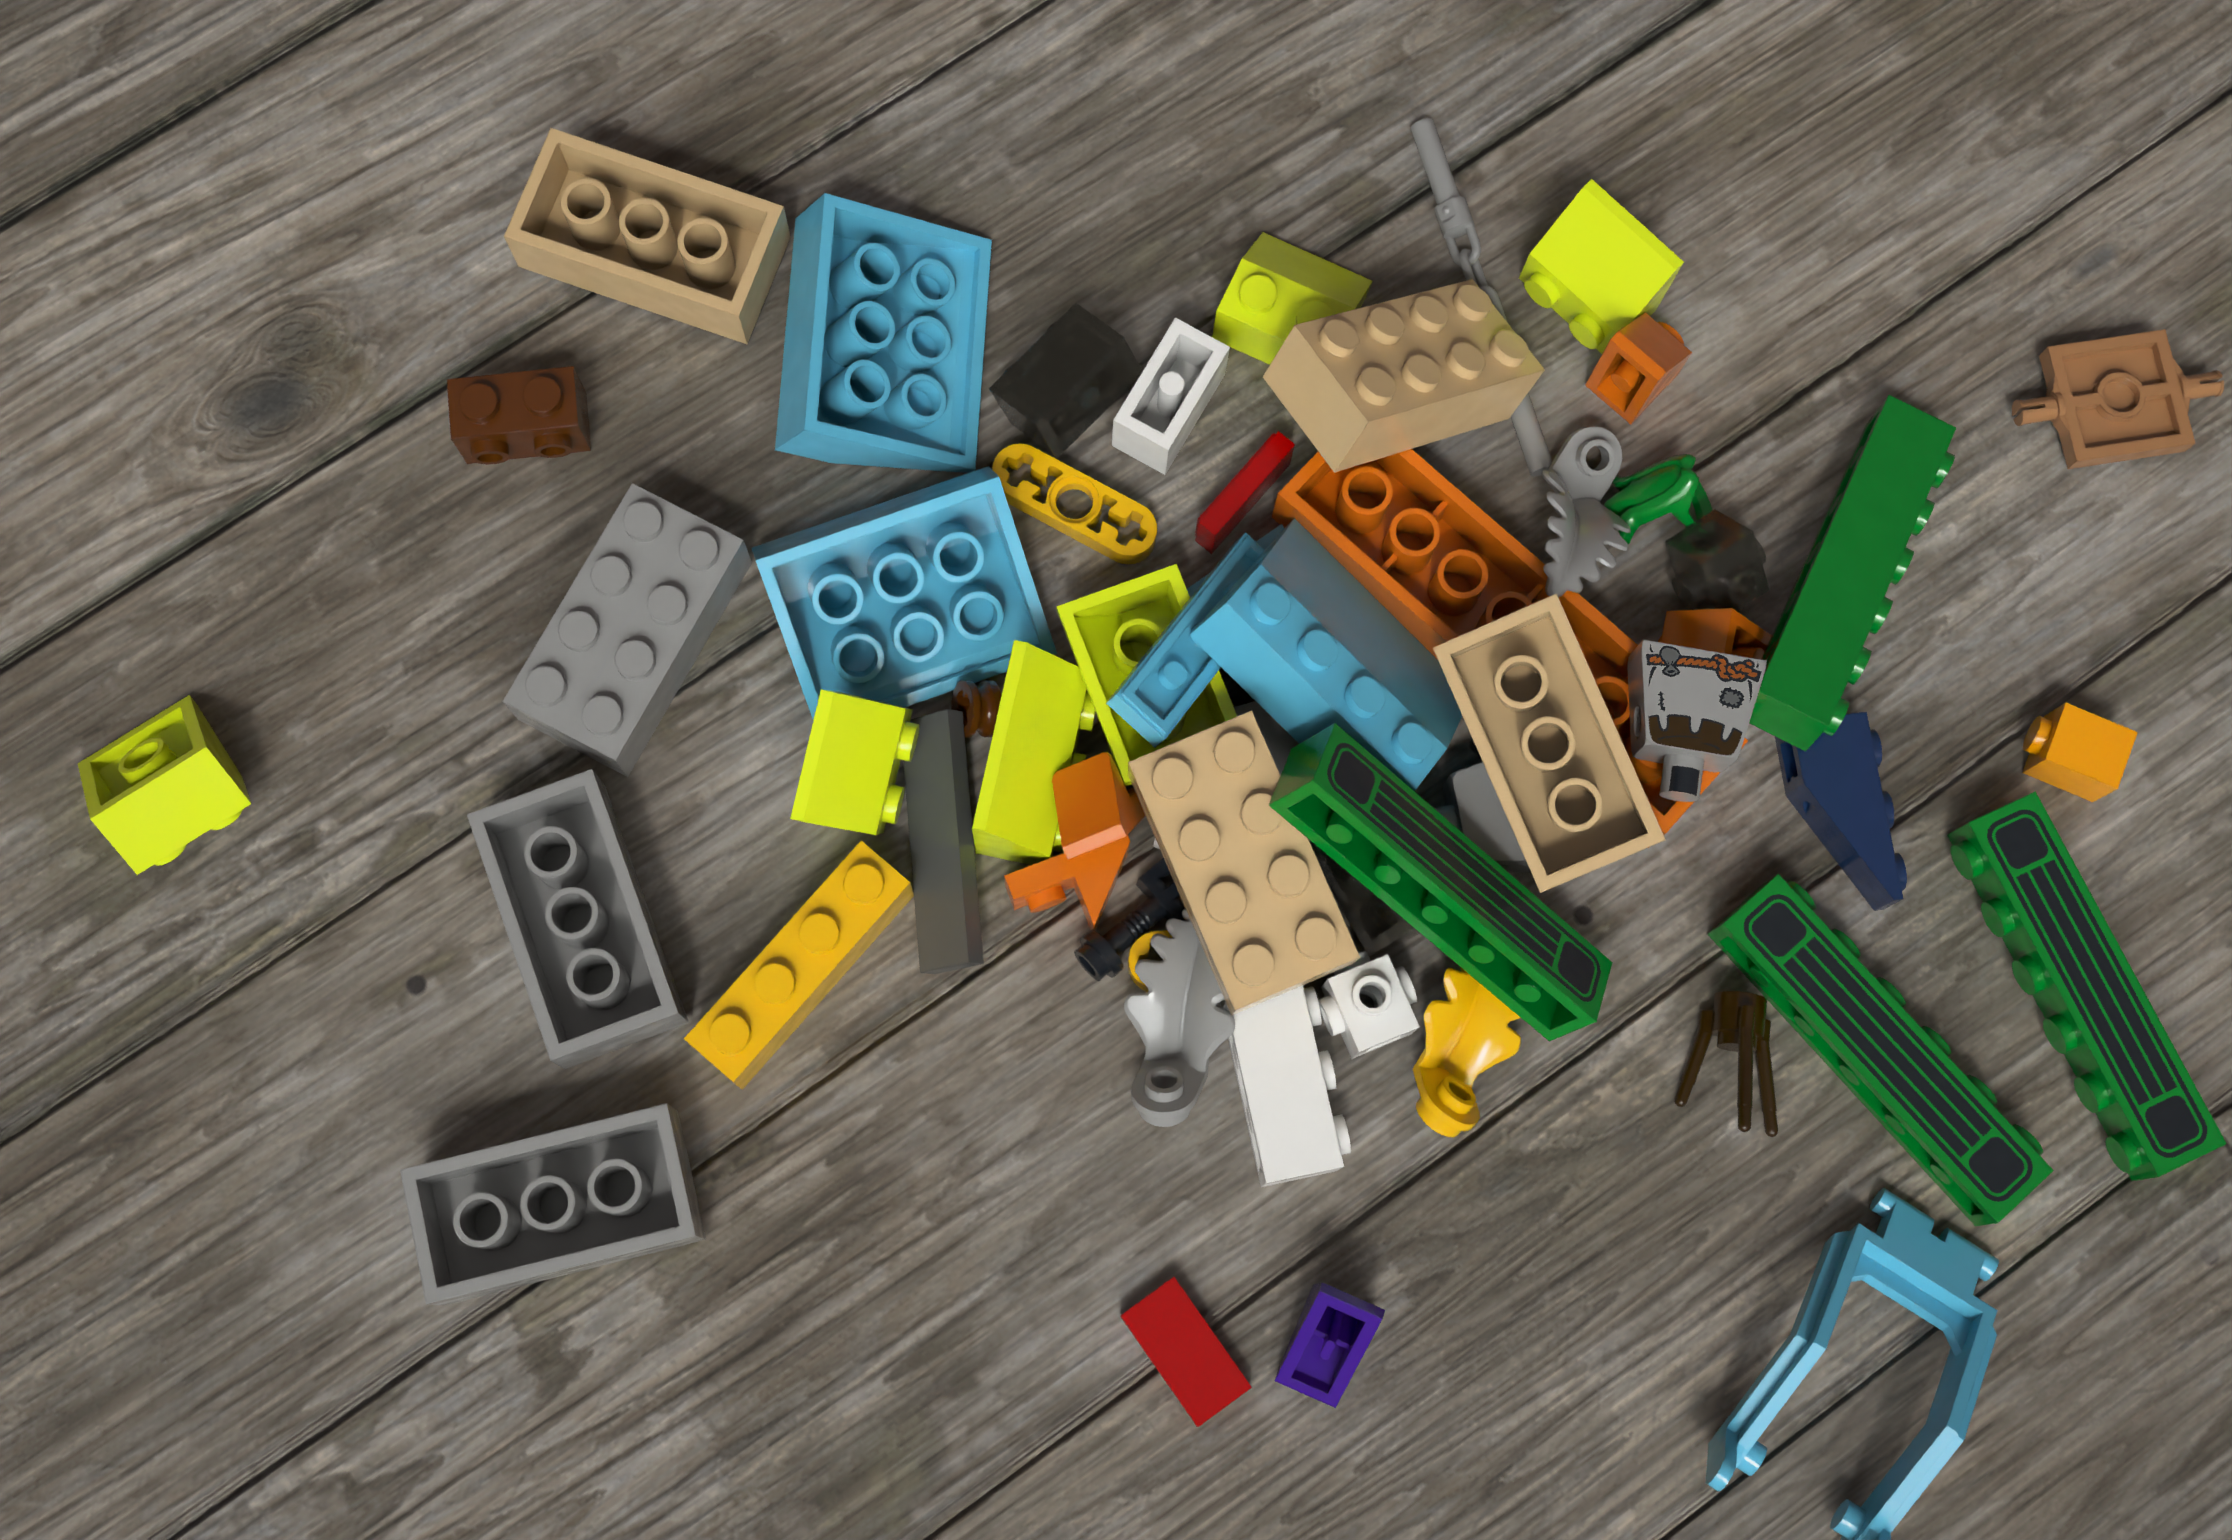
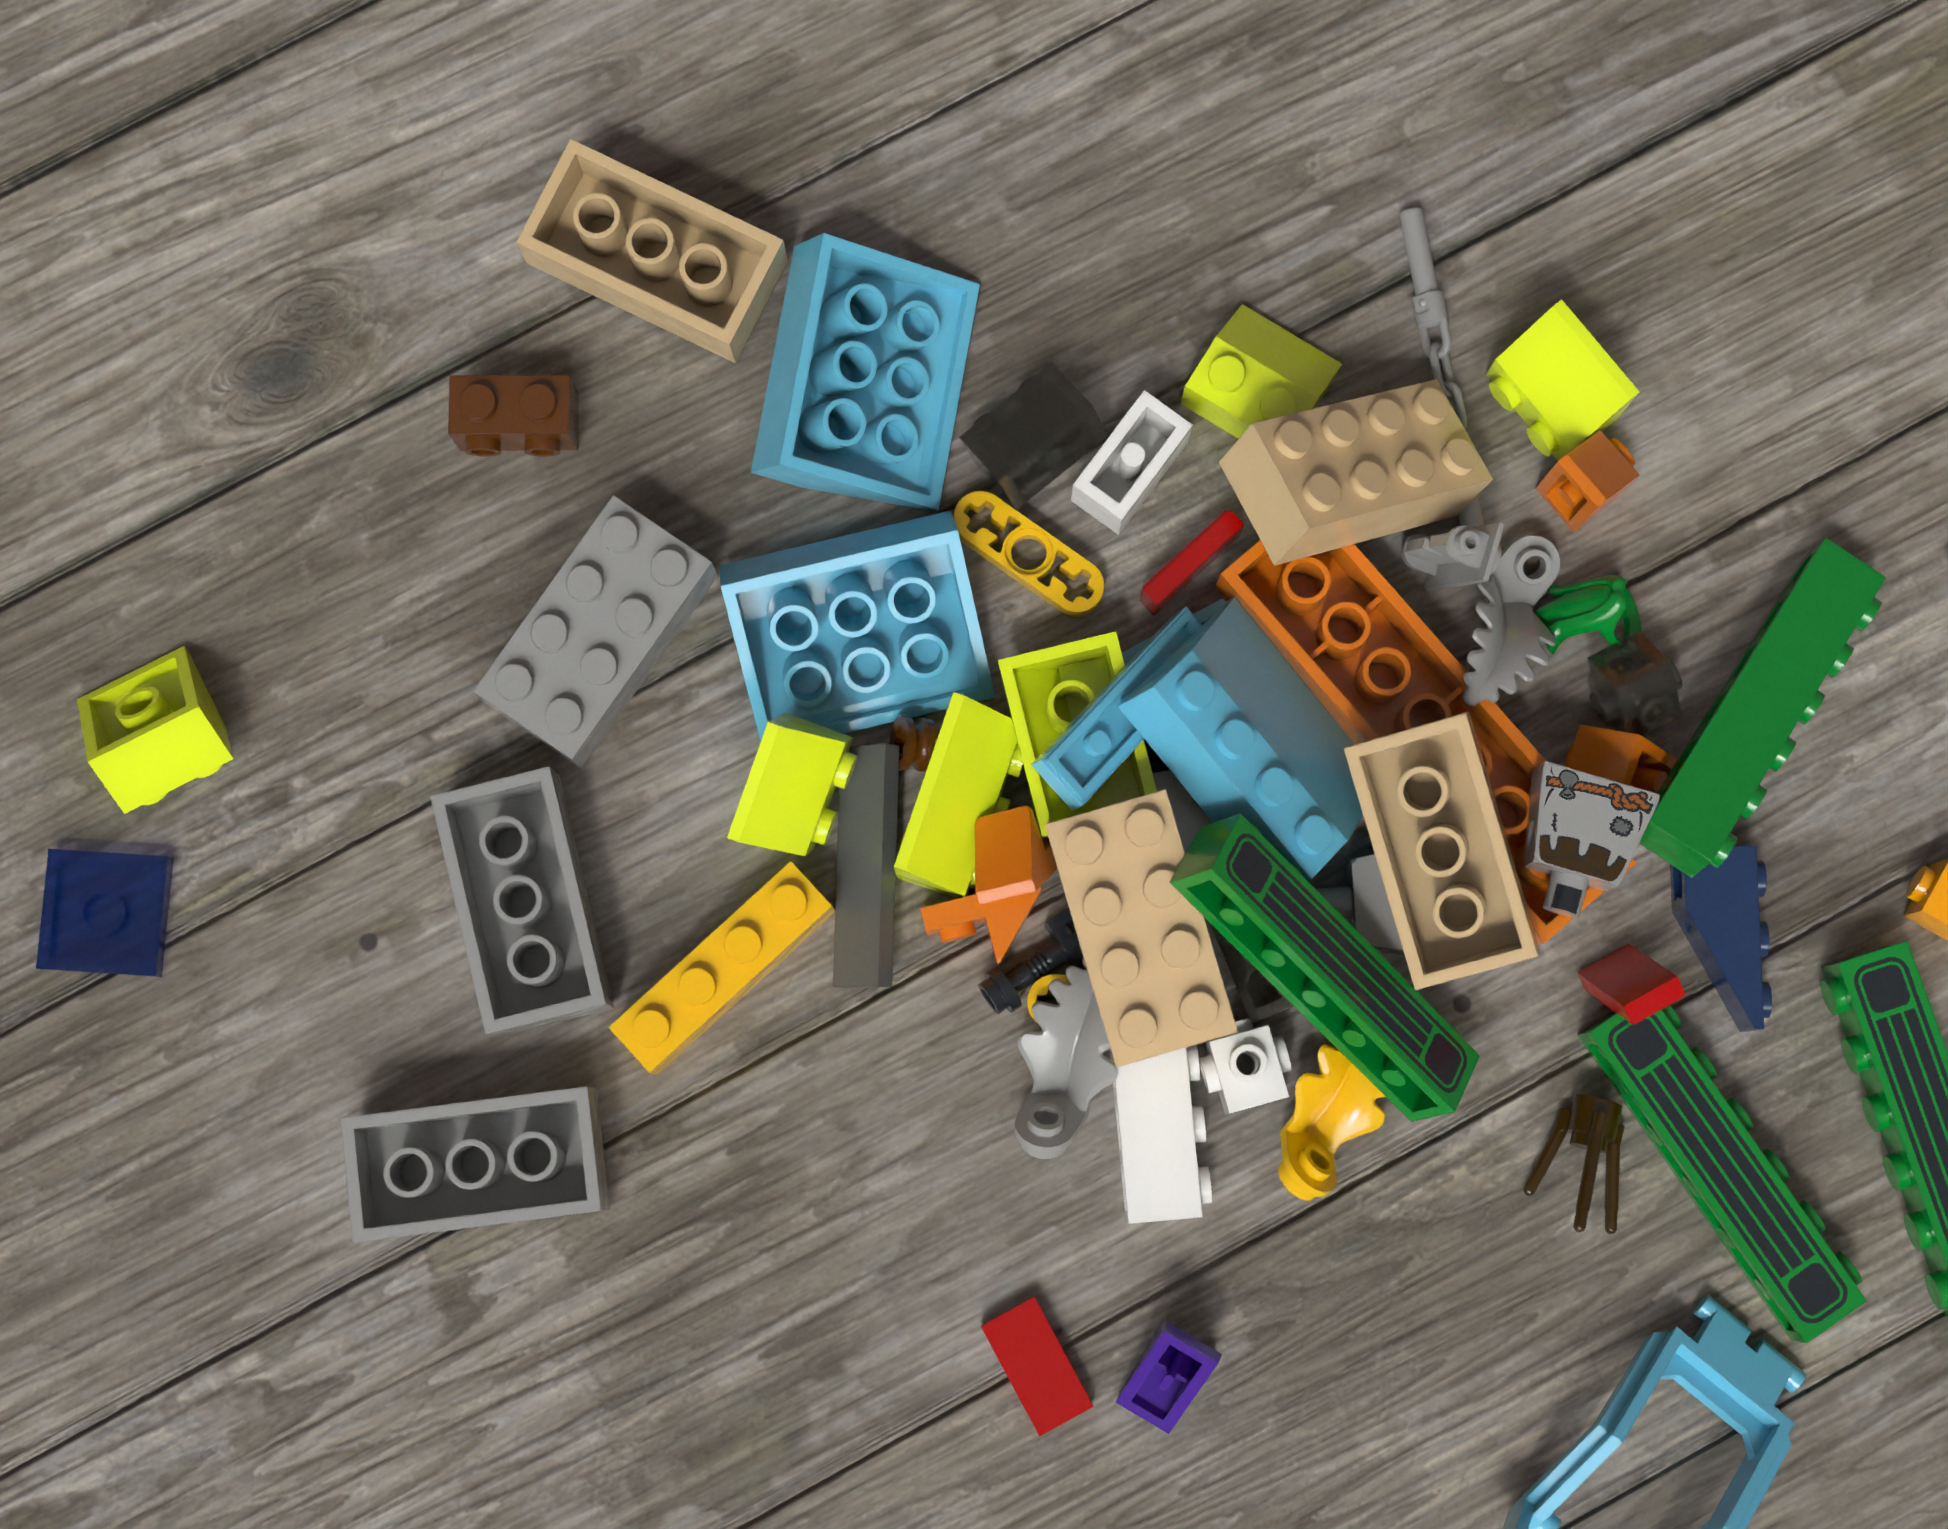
camera: 15 degrees right, 5 degrees up
none -> clear blue tile [36,849,174,978]
none -> light grey hinge [1401,522,1505,591]
none -> red tile [1577,944,1685,1025]

